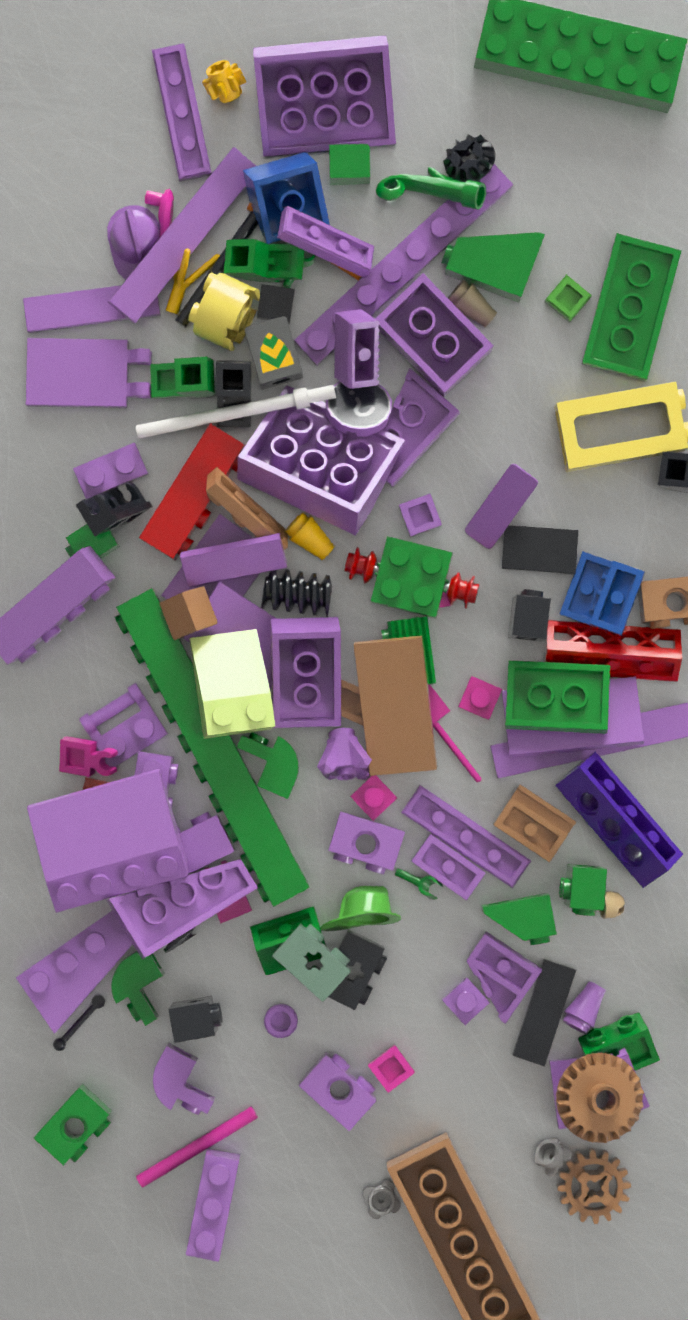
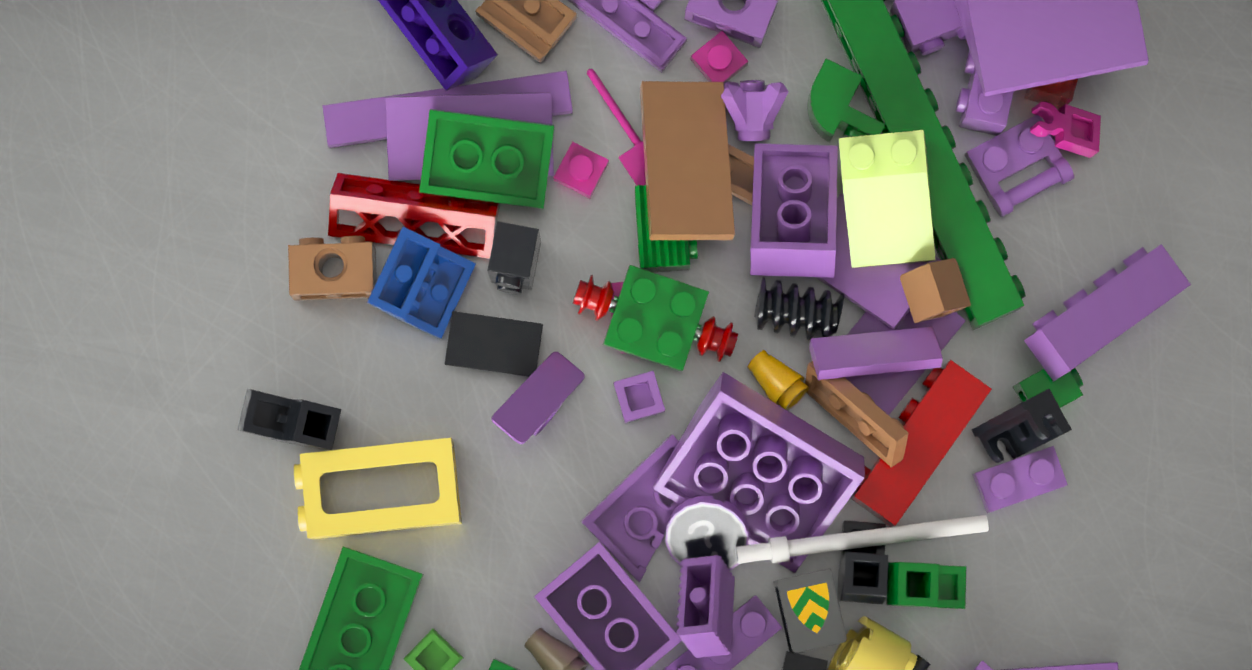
camera: 175 degrees left, 5 degrees down
medium lavender tile [26,338,152,408] -> none

